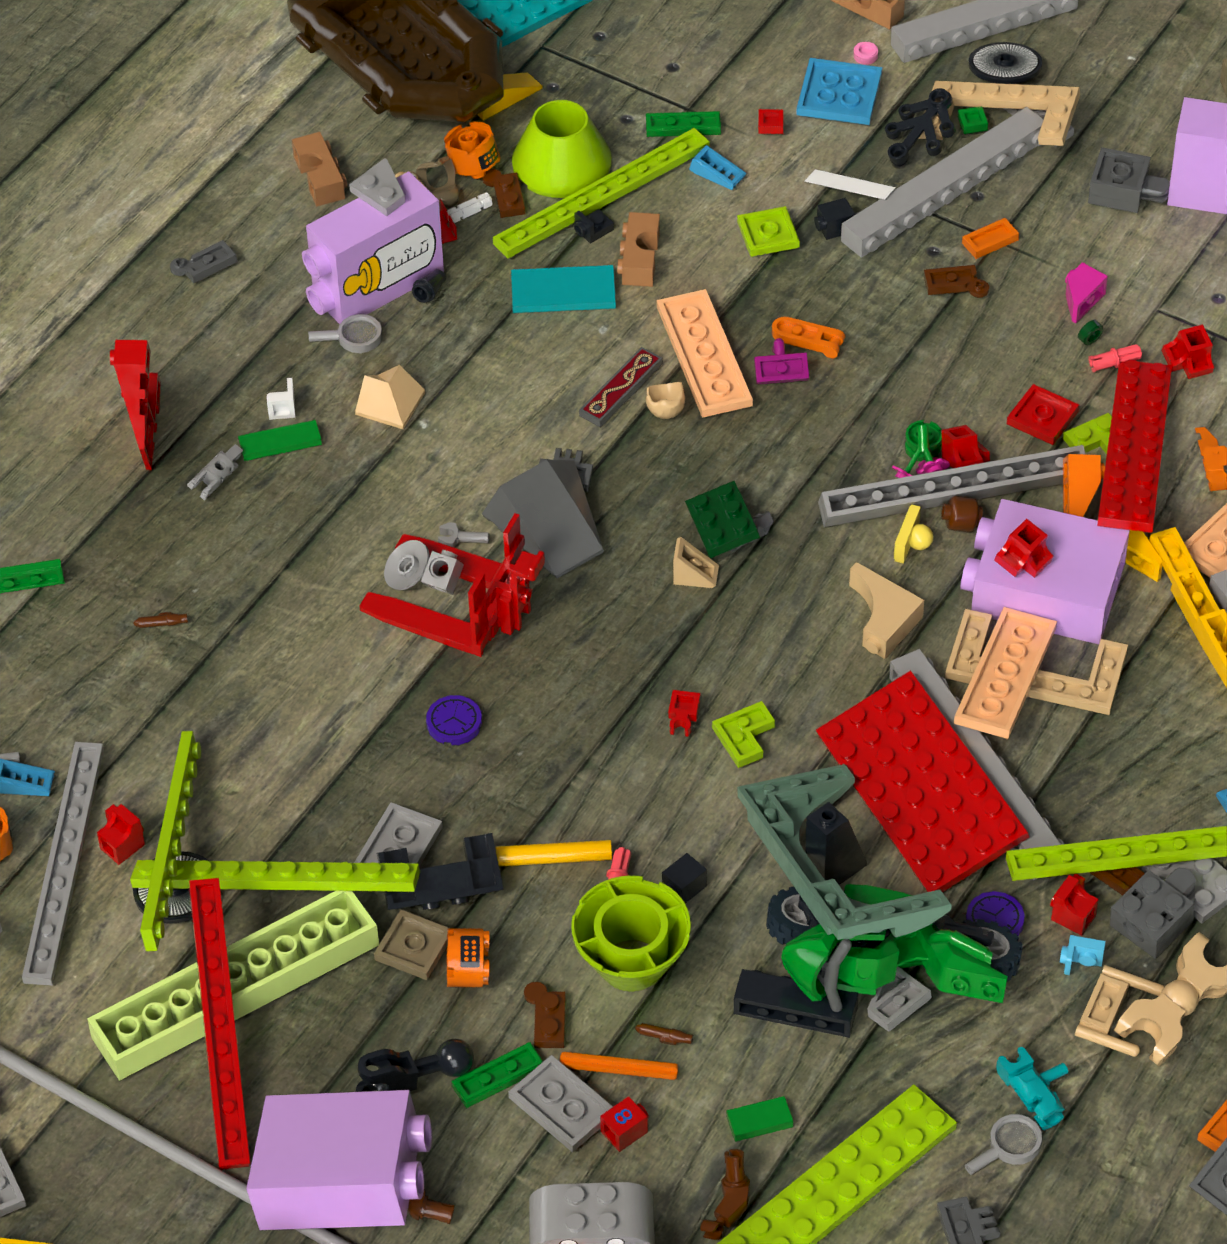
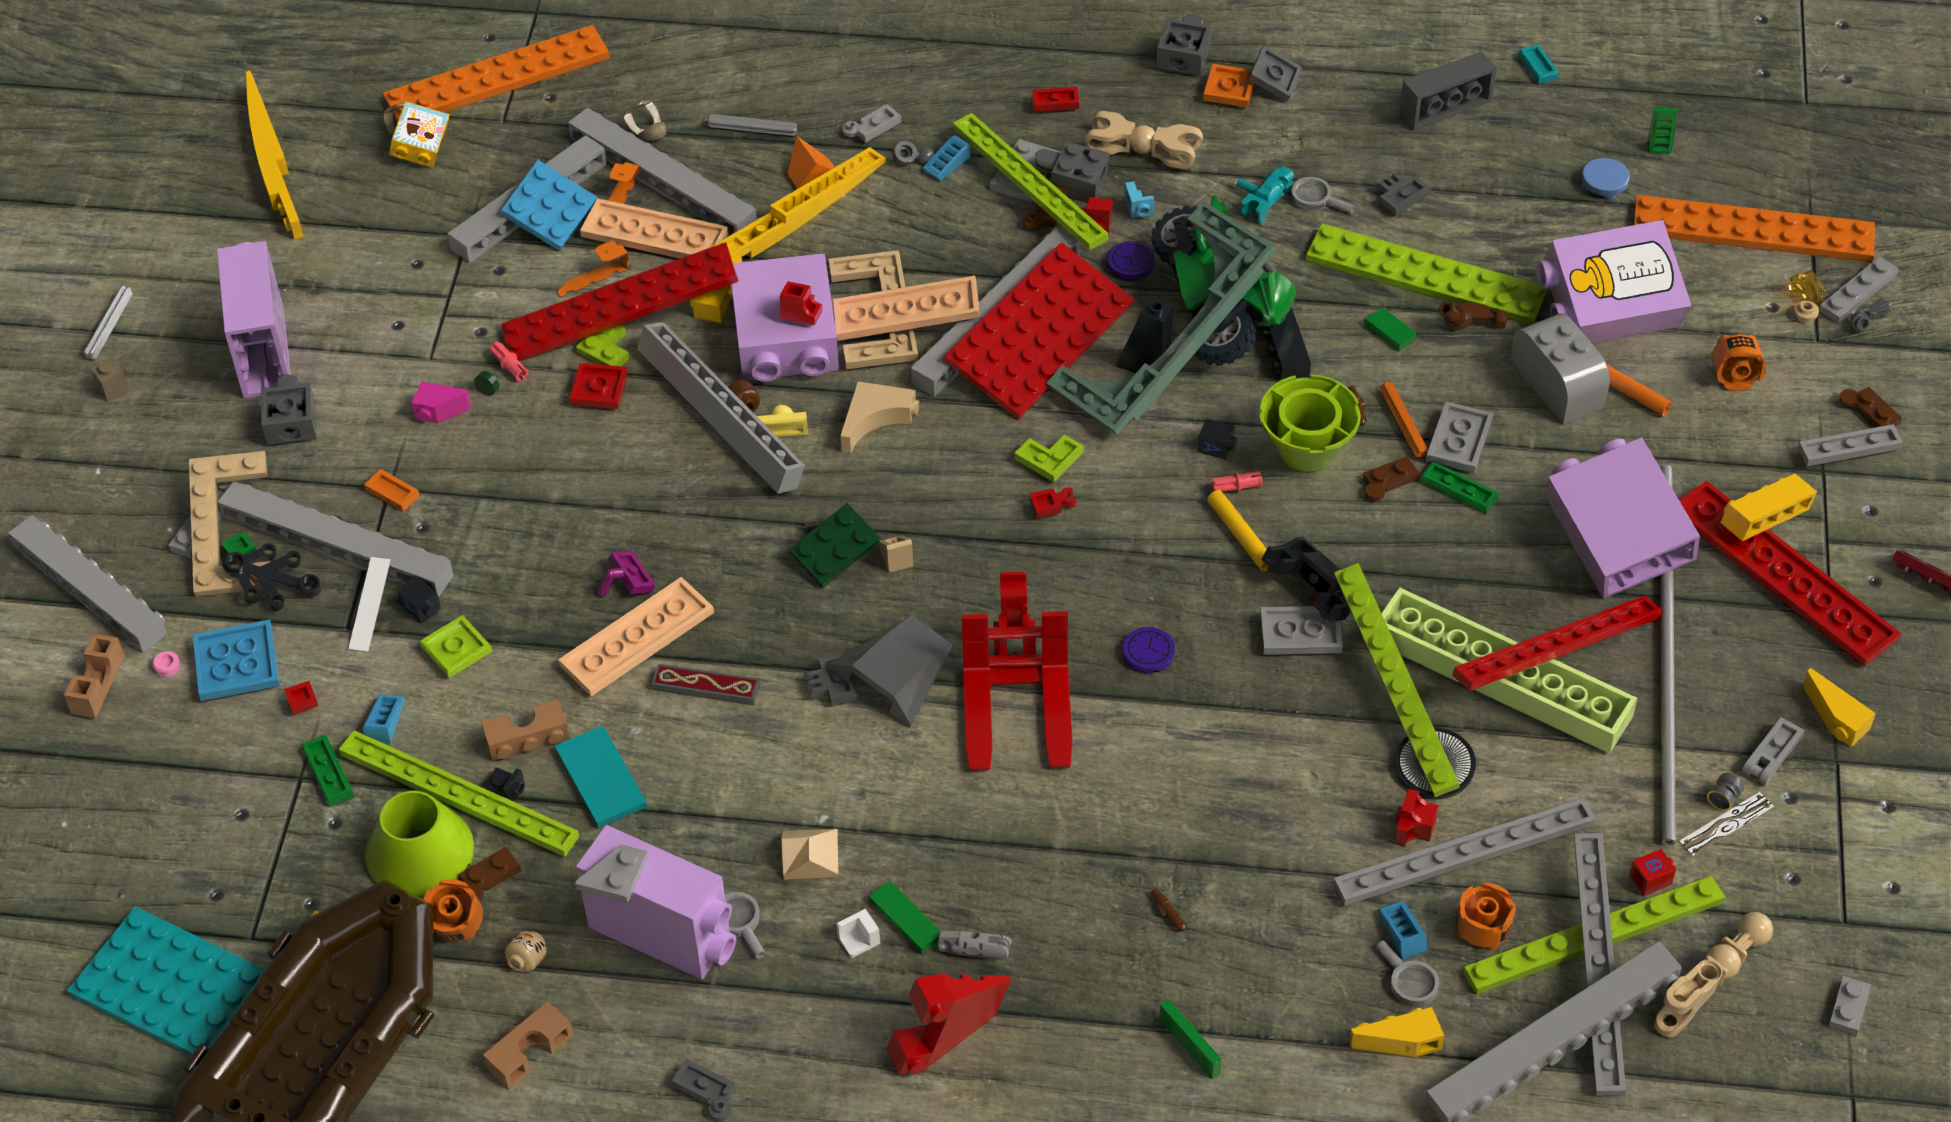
camera: 115 degrees left, 0 degrees up
lime plate [140,731,201,951] -> none
black piece [355,1038,474,1092] -> none
dark tan plate [374,909,448,980] -> none
light grey dish [384,540,430,590] -> none
dark tan piece [416,156,459,208] -> none
light grey brick [421,550,464,595] -> none
light grey bar [438,523,489,548] -> none
red piece [440,199,457,244] -> none
white axle [447,193,492,223] -> none
orange brick [447,928,489,987] -> none
red brick [600,1096,649,1152] -> none
tan hair [646,382,685,419] -> none
orange plate [772,317,845,359] -> none
plant [892,425,950,478] -> none
green wheel [905,420,942,462] -> none
reddish brown hinge [924,265,989,298] -> none
red brick [942,425,990,468] -> none
piece [968,42,1042,84] -> none
orange slope [1063,454,1105,517] -> none
tan plate [1075,965,1165,1057] -> none
red brick [1161,324,1214,379] -> none

